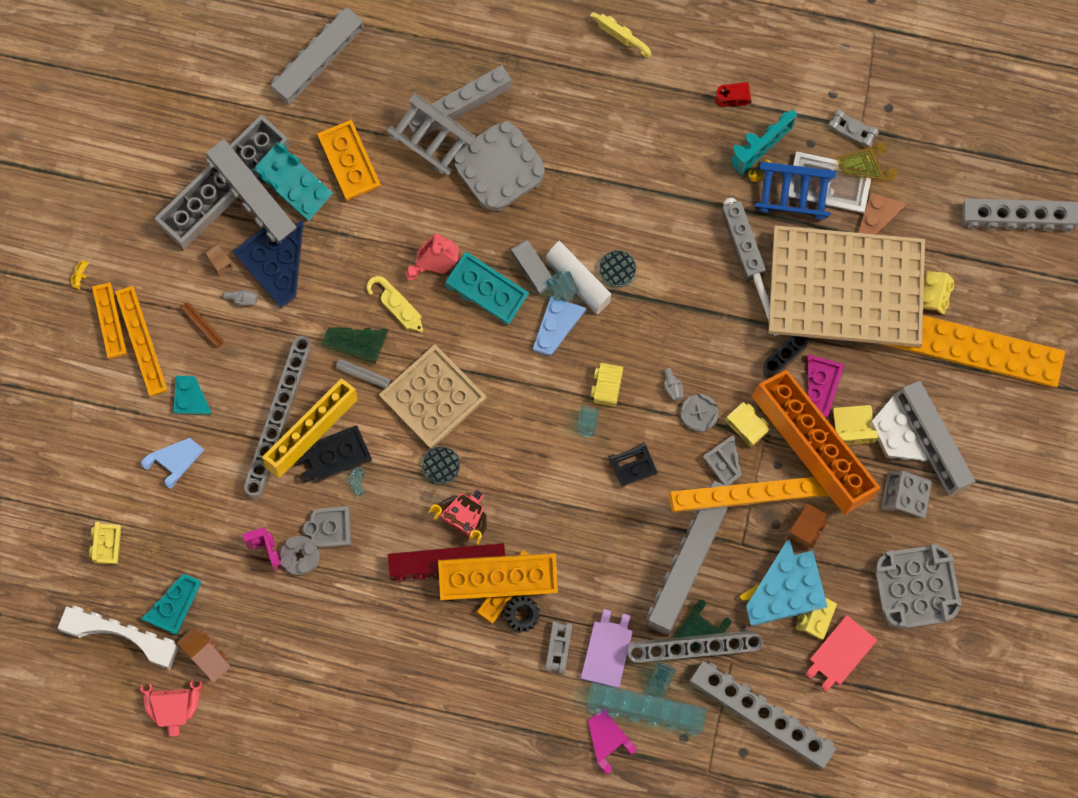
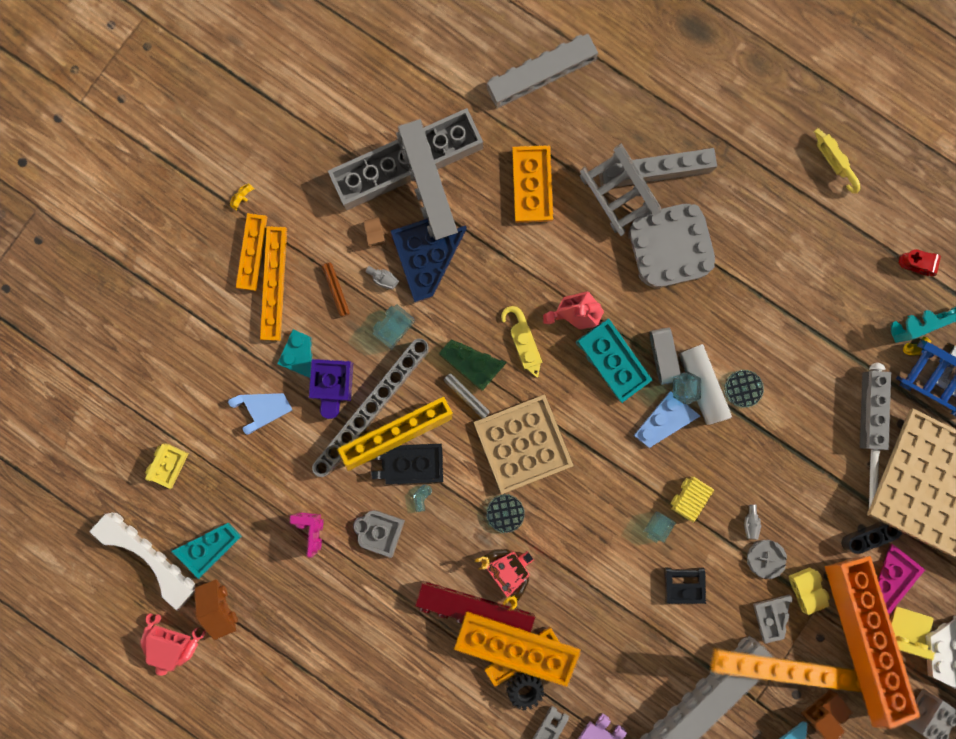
camera: 20 degrees right, 10 degrees up
teal hinge [252,142,333,221] -> none
light grey plate [280,536,320,575] -> none
none -> dark purple brick [309,359,354,419]
none -> clear light blue brick [372,304,416,350]

